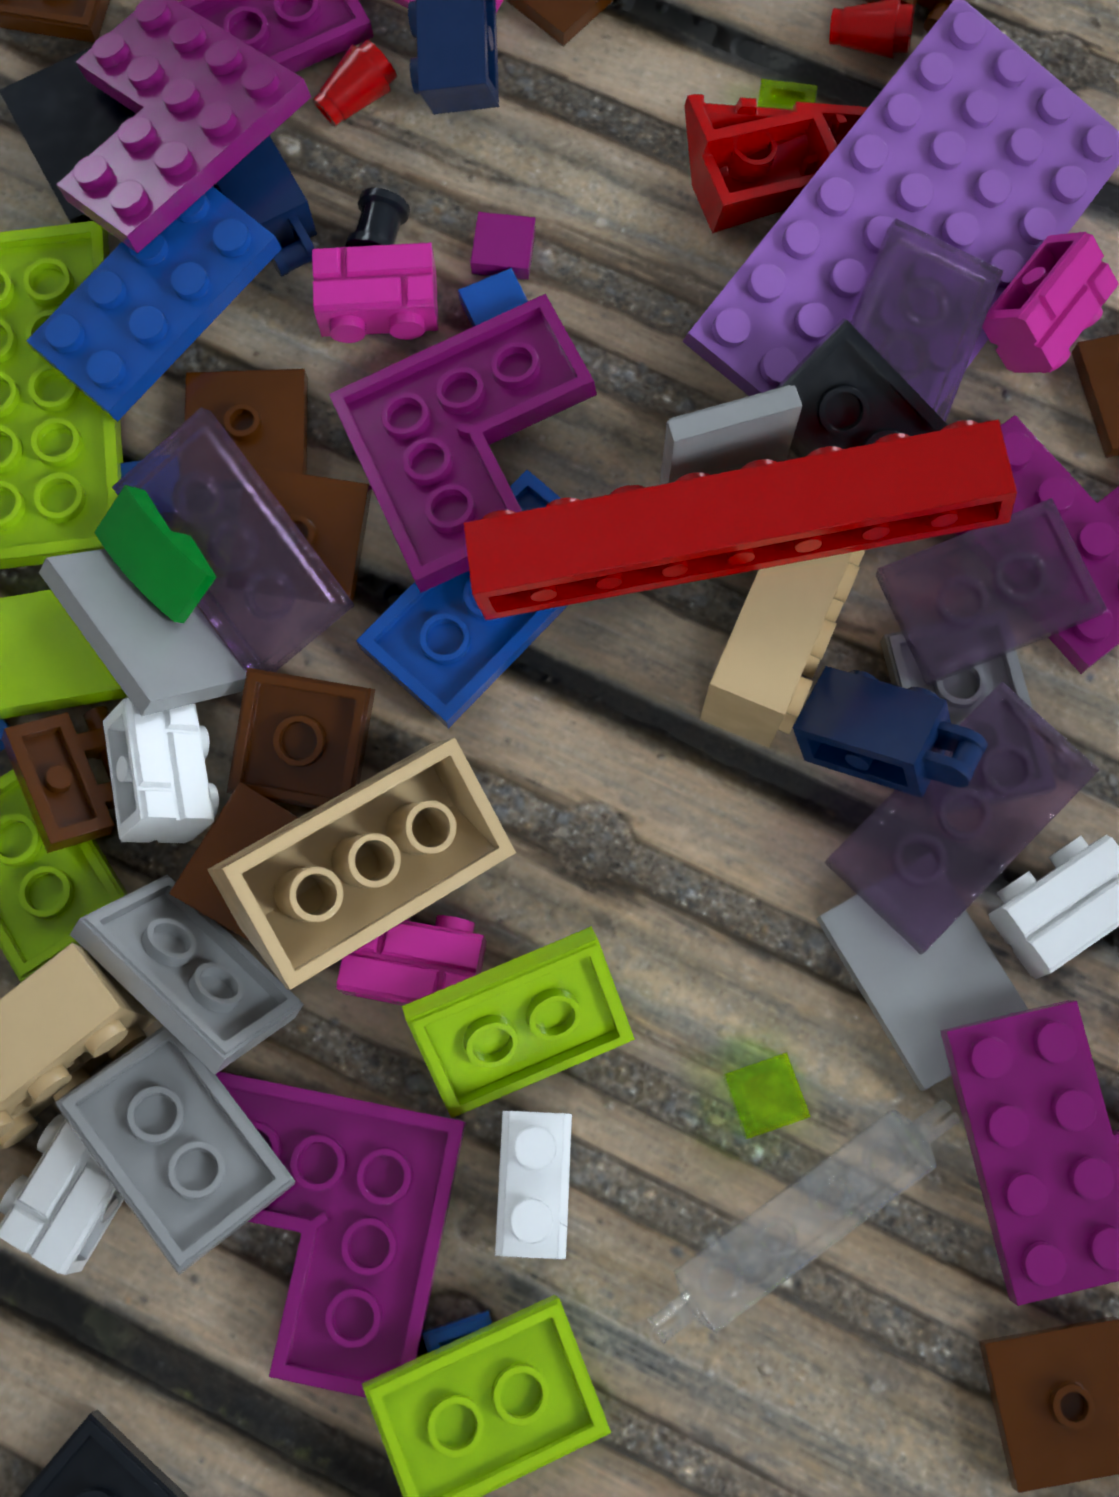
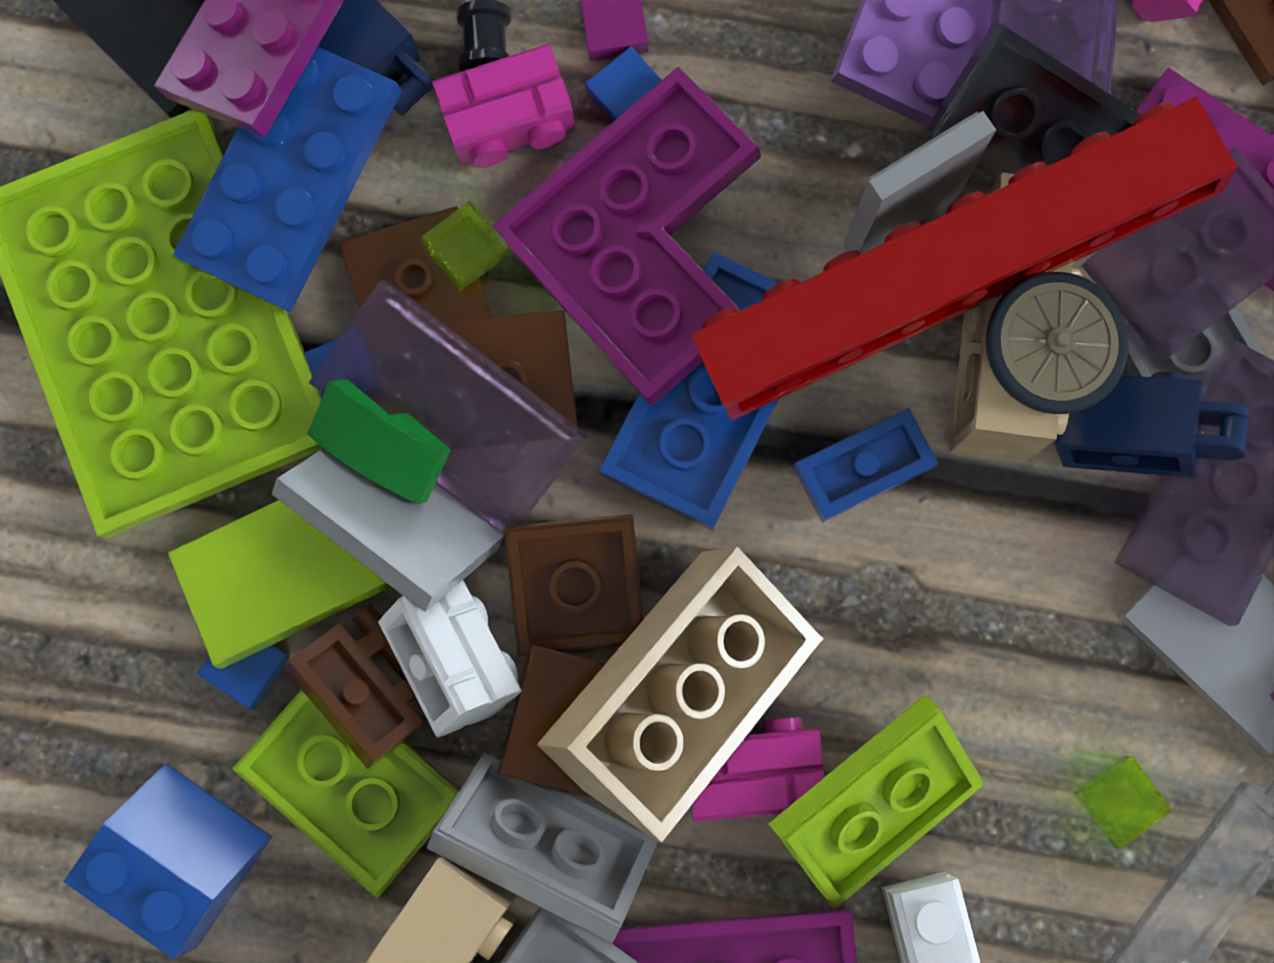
camera: 15 degrees left, 5 degrees up
none -> clear neon green tile [421,201,510,291]
none -> blue plate [793,408,939,523]
none -> dark tan wheel [986,272,1129,414]

